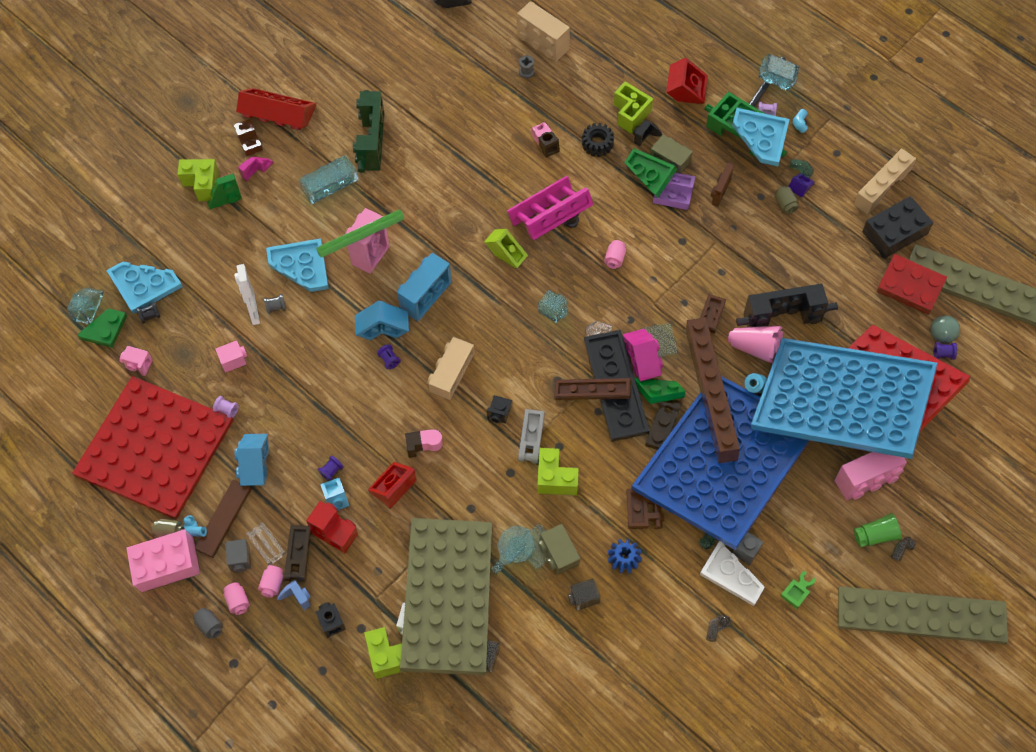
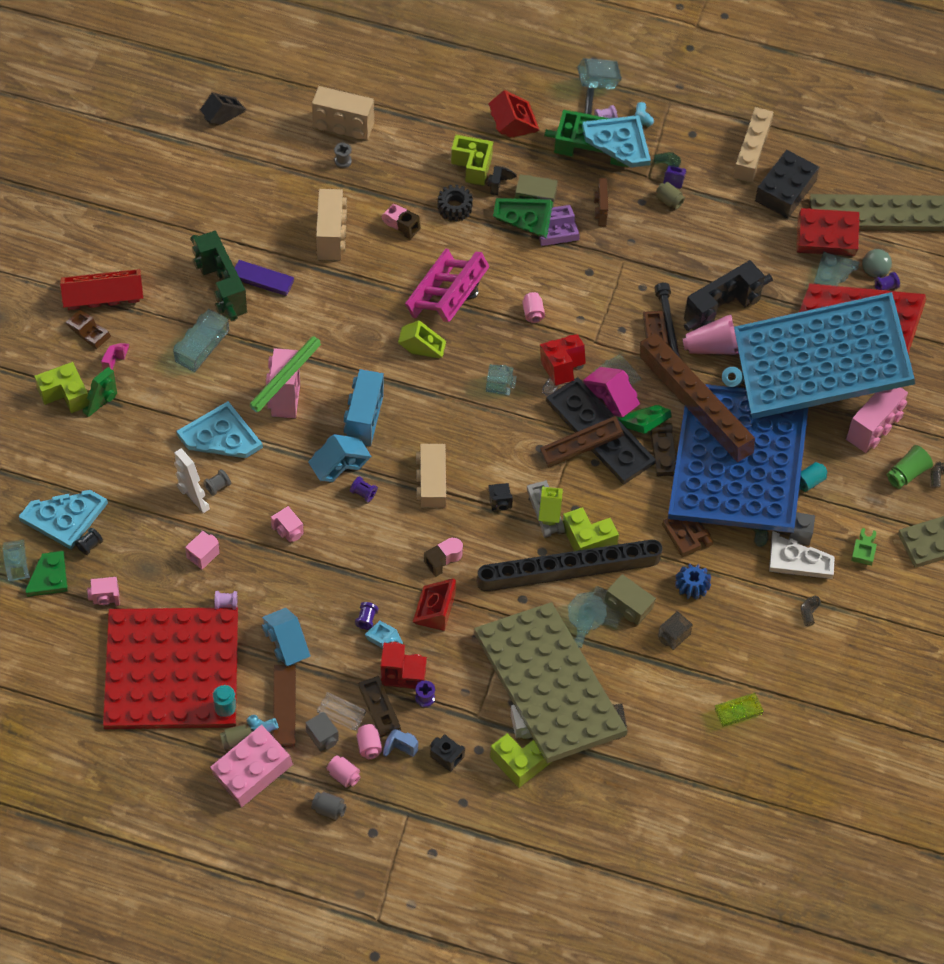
camera: 30 degrees left, 5 degrees down
none -> teal brick [213,685,236,717]
none -> dark purple tile [235,260,294,296]
none -> bright pink brick [271,506,303,542]
none -> tan brick [316,189,347,261]
none -> dark purple bush [415,680,435,708]
none -> black beam [477,540,662,591]
none -> lime slope [538,486,563,525]
none -> red brick [540,334,586,386]
none -> black piece [654,282,680,357]
none -> clear neon green plate [714,693,764,727]
none -> teal brick [799,462,828,492]
none -> clear light blue wing [814,252,860,286]

